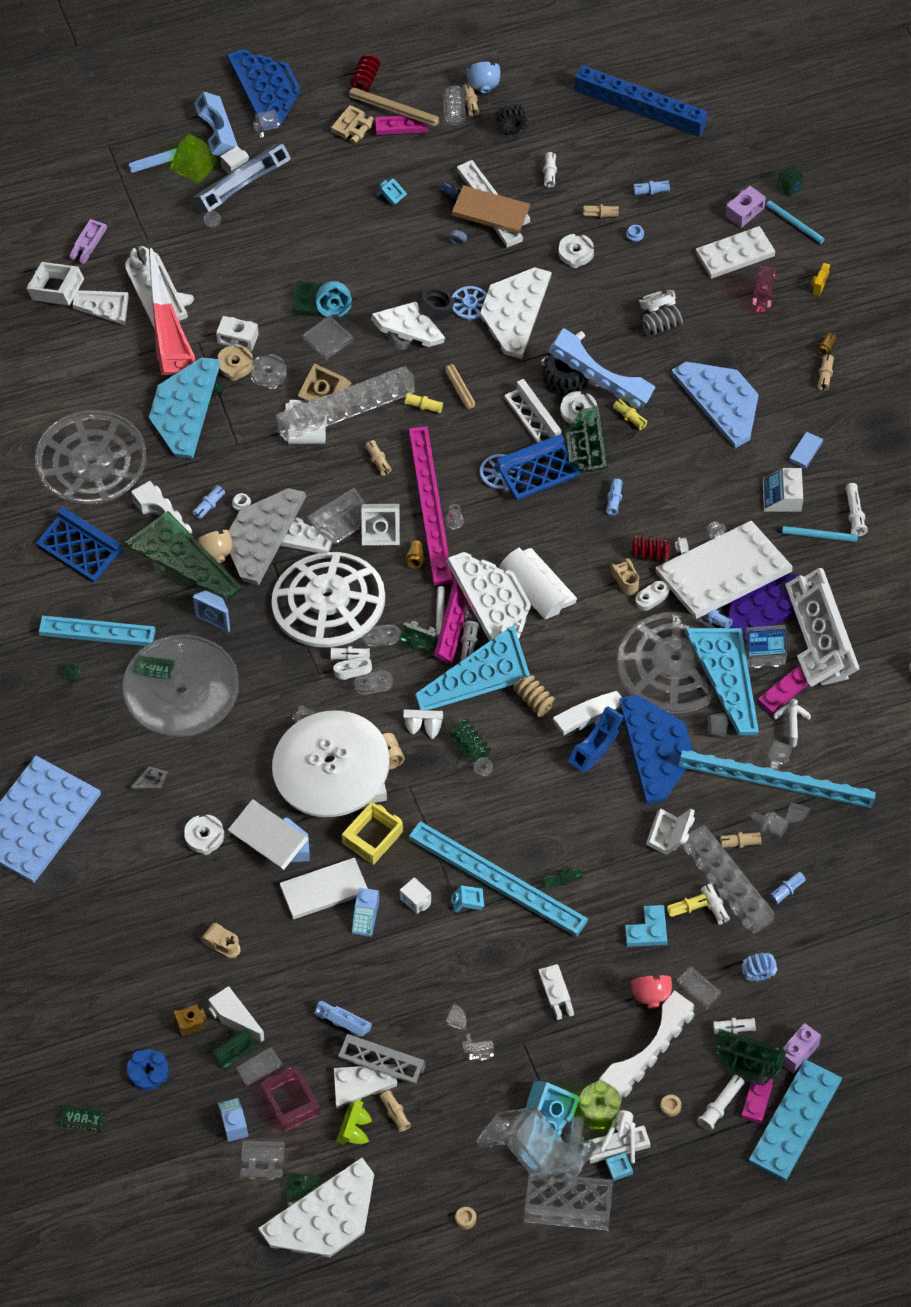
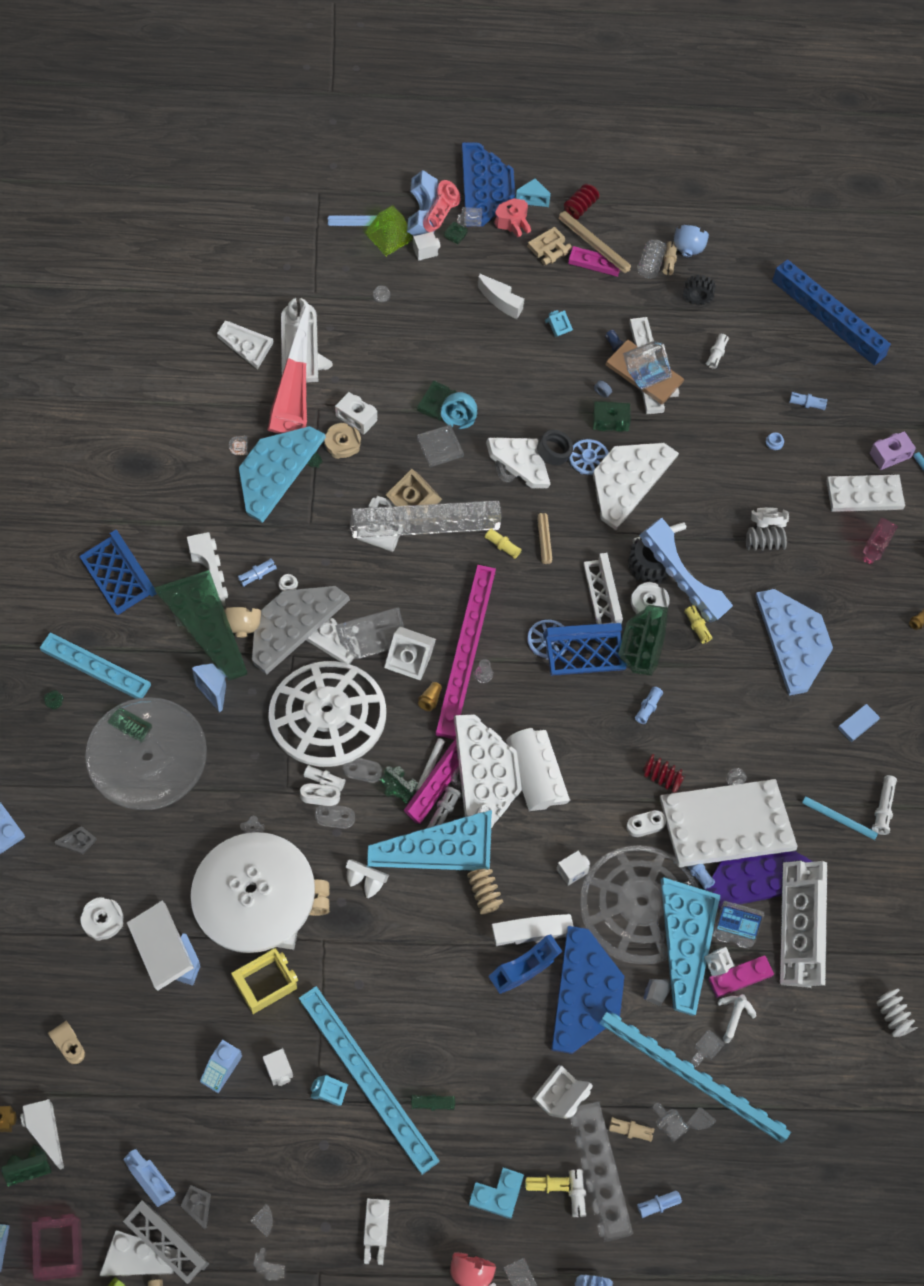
camera: 15 degrees right, 5 degrees up
white window [27,262,84,305] -> none
clear dish [35,410,146,504] -> none
lavender hinge [70,219,107,264] -> none
sand blue arch [192,143,291,213] -> none
clear plate [236,1047,282,1086] -> none
clear plate [251,354,287,389] -> none
white tile [280,858,368,920] -> none
tan pin [365,440,392,476] -> none
clear green piece [451,719,491,763] -> none
clear plate [474,757,493,776] -> none
white plate [558,234,594,268] -> none
tan axle [583,204,618,218] -> none
tan piece [610,558,639,596] -> none
white plate [675,537,689,554] -> none
white slope [763,468,803,512] -> none
white plate [797,646,845,687] -> none
tan pin [817,355,834,391] -> none
none -> flat silver piece [181,1185,211,1229]
none -> clear tile [229,436,248,455]
none -> coral beam [423,180,460,232]
none -> clear green plate [444,221,468,244]
none -> white slope [478,274,524,319]
none -> coral hinge [494,198,531,237]
none -> medium azure slope [516,179,551,207]
none -> white brick [556,851,590,886]
none -> clear green brick [593,402,631,432]
none -> clear slope [623,341,672,390]
none -> white bracket [705,947,734,976]

